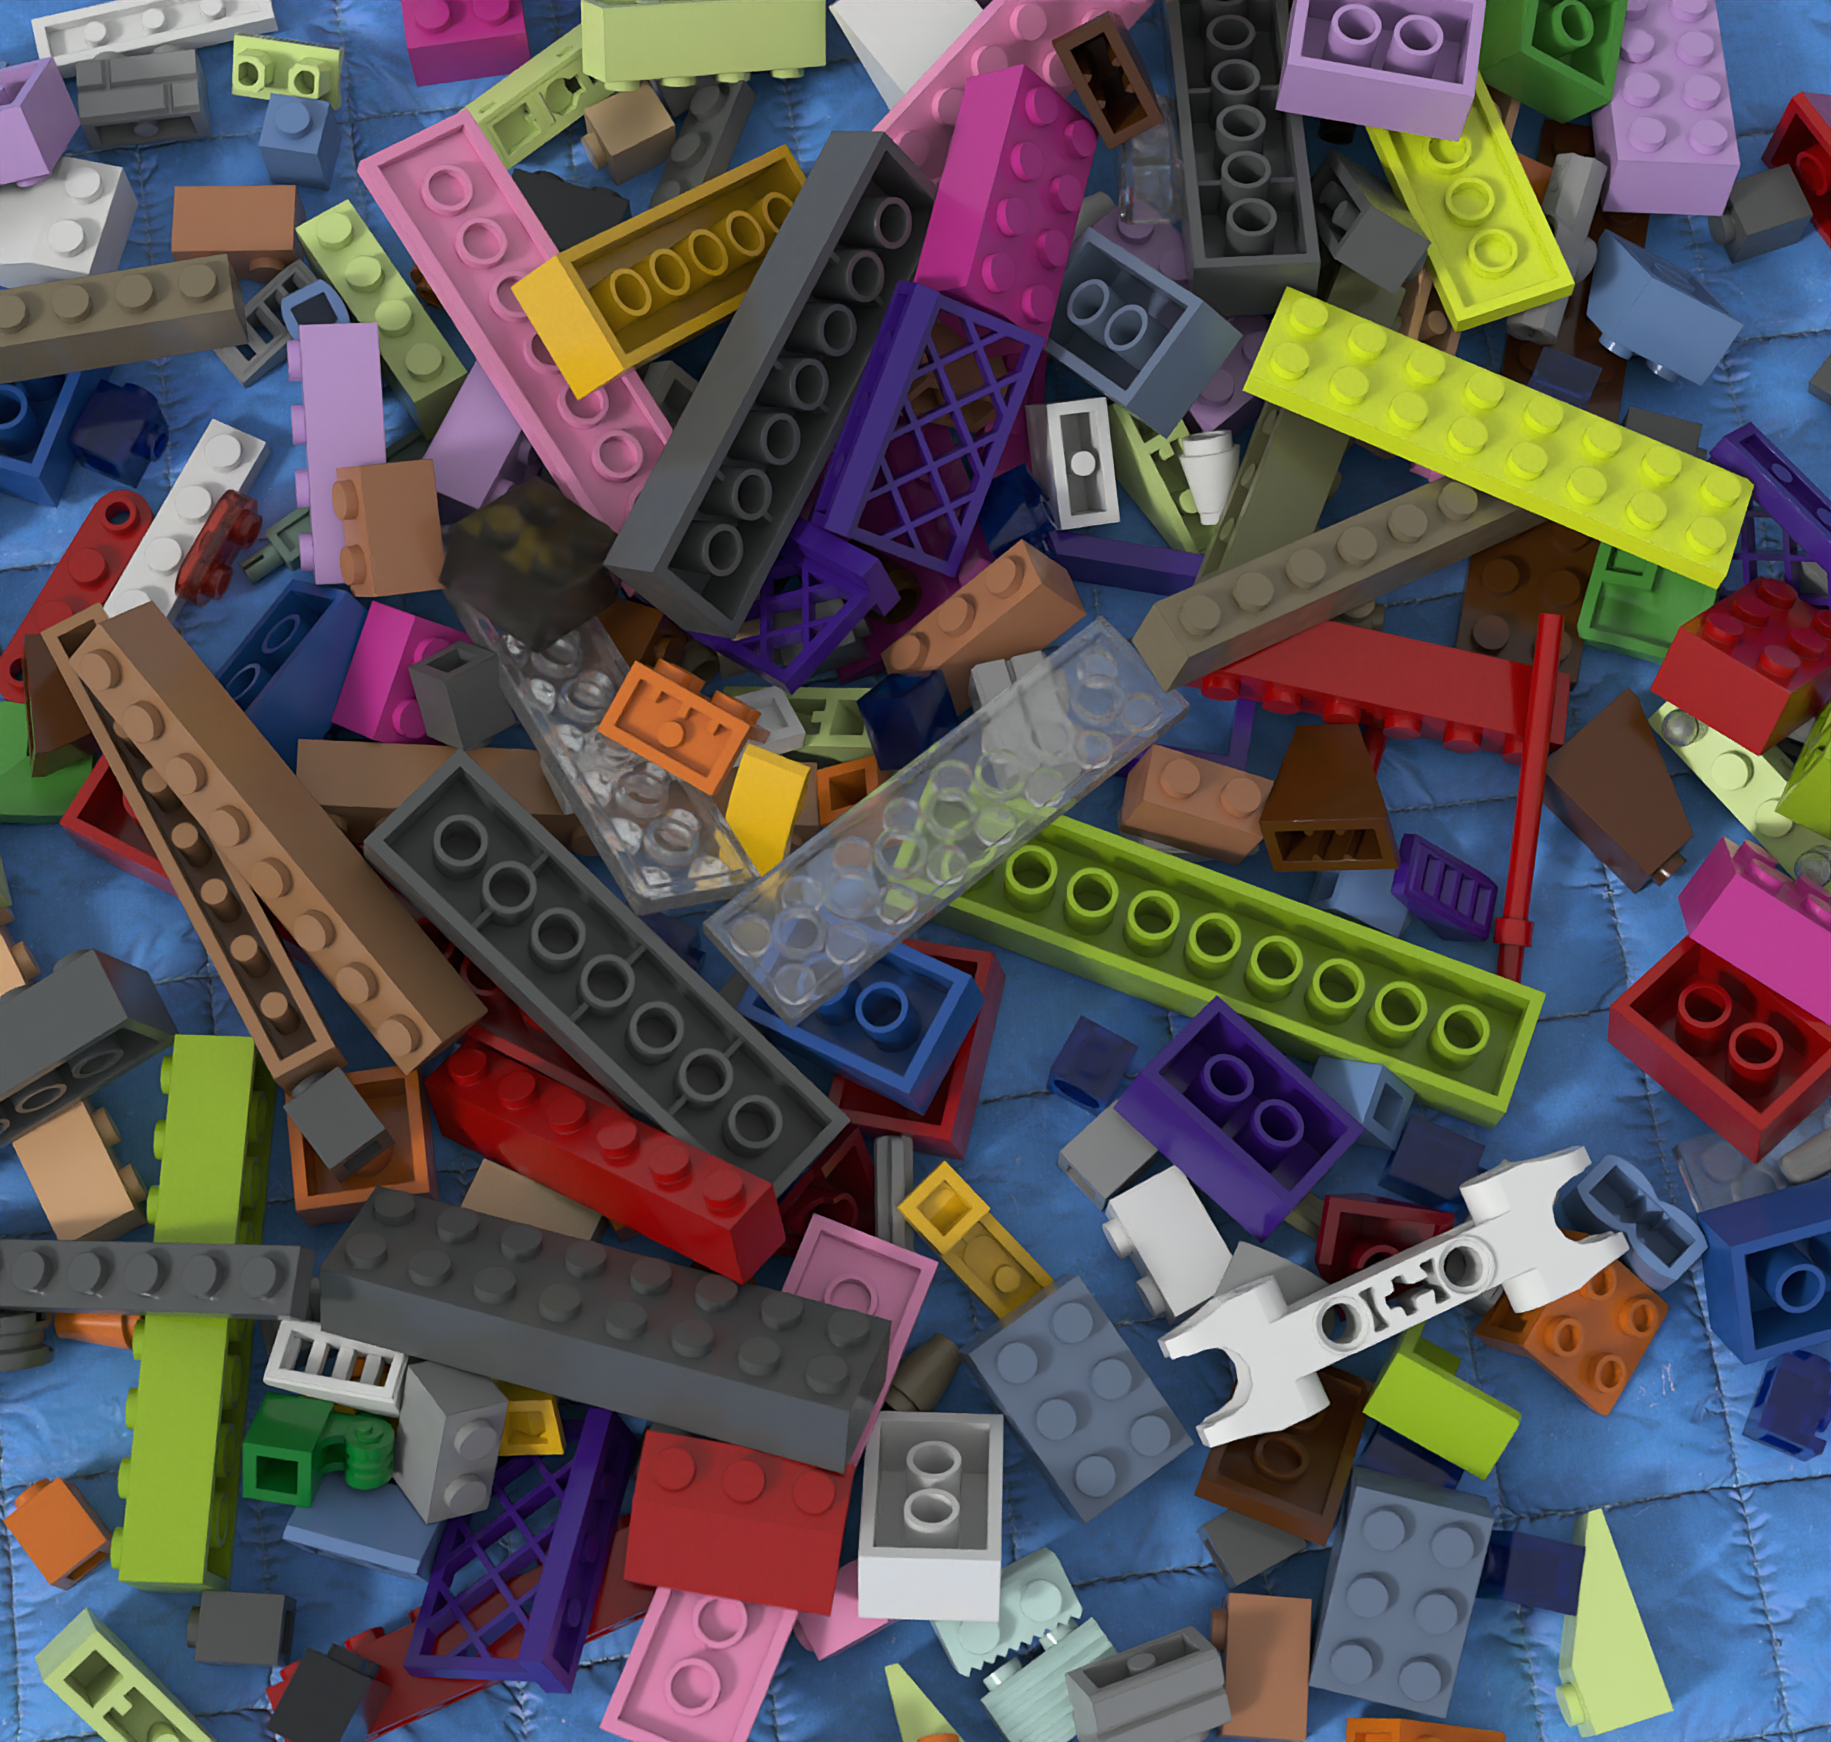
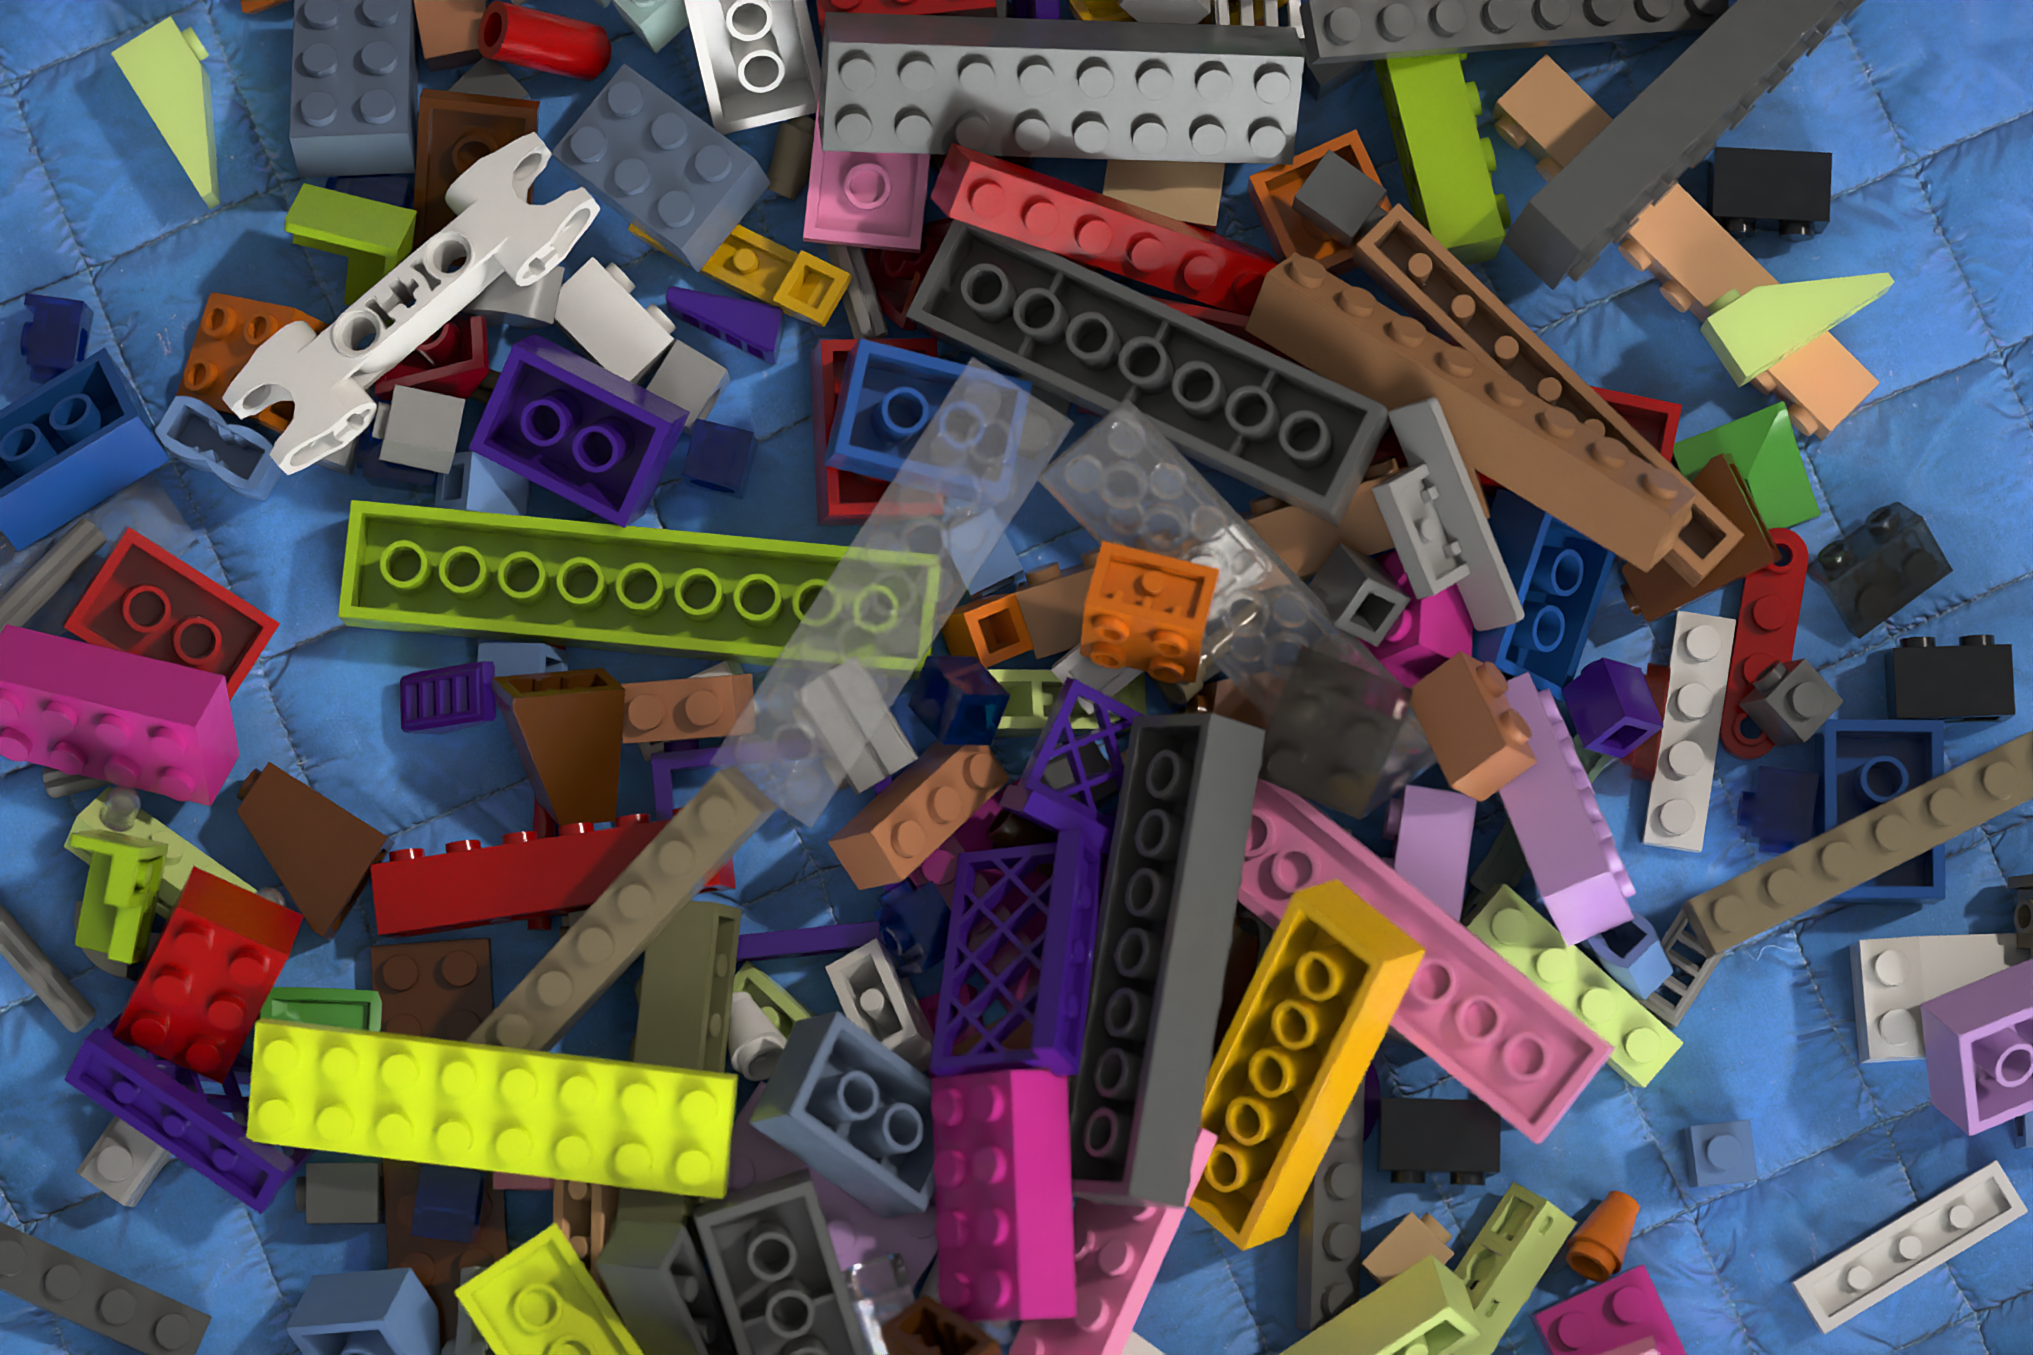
camera: 170 degrees right, 10 degrees up
light grey brick [75,45,211,149] -> none
nougat brick [171,185,306,284] -> none
yellowish green hips [232,32,344,110] -> none
yellow slope [715,743,811,924] -> none
clear blue brick [1475,1530,1586,1616] -> none
red bar [1493,613,1565,984] -> none
none -> light grey brick [372,384,465,474]
none -> red brick [478,0,612,82]
none -> dark purple slope [665,286,785,365]
none -> light grey bracket [1372,397,1525,632]
none -> dark purple brick [1561,657,1664,759]
none -> orange cone [1566,1191,1640,1282]
none -> dark grey brick [1738,658,1844,747]

